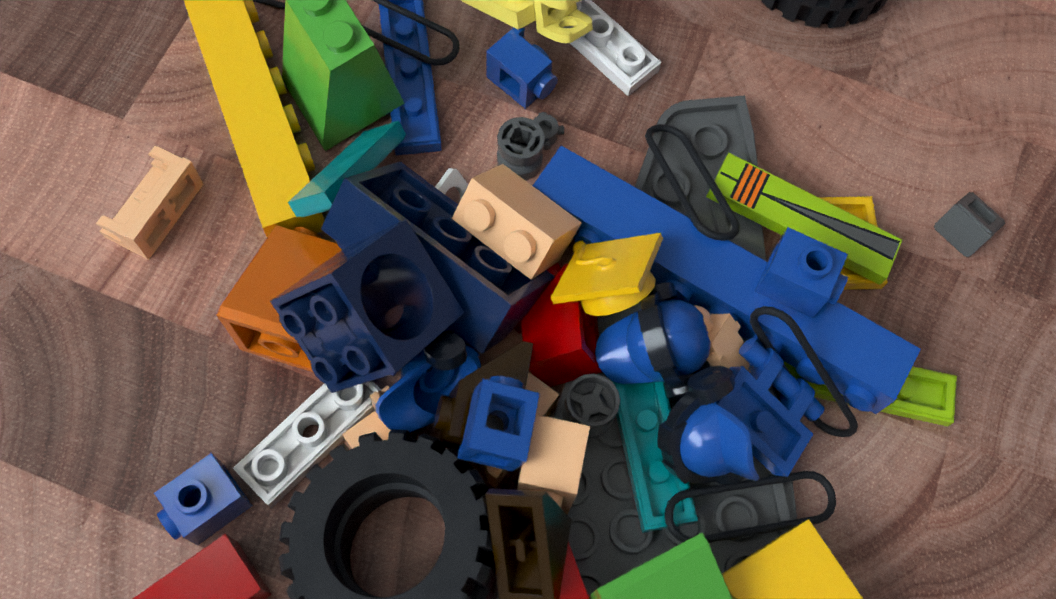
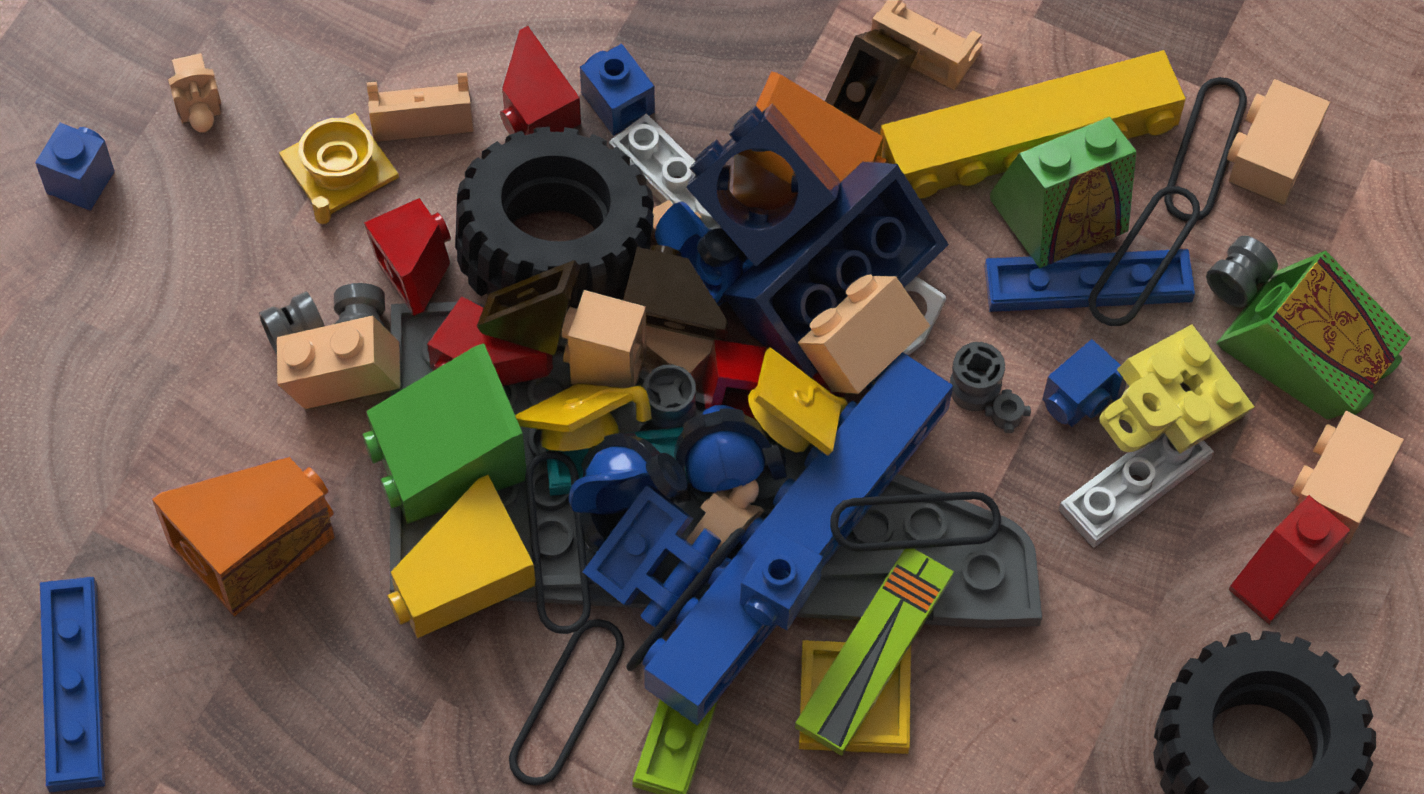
camera: 100 degrees right, 5 degrees down
teal tile [288,120,406,218] -> none
blue brick [457,376,540,472] -> none
none -> black piece [509,619,624,786]
none -> yellow hat [515,383,652,451]
none -> dark brown slope [825,29,918,130]

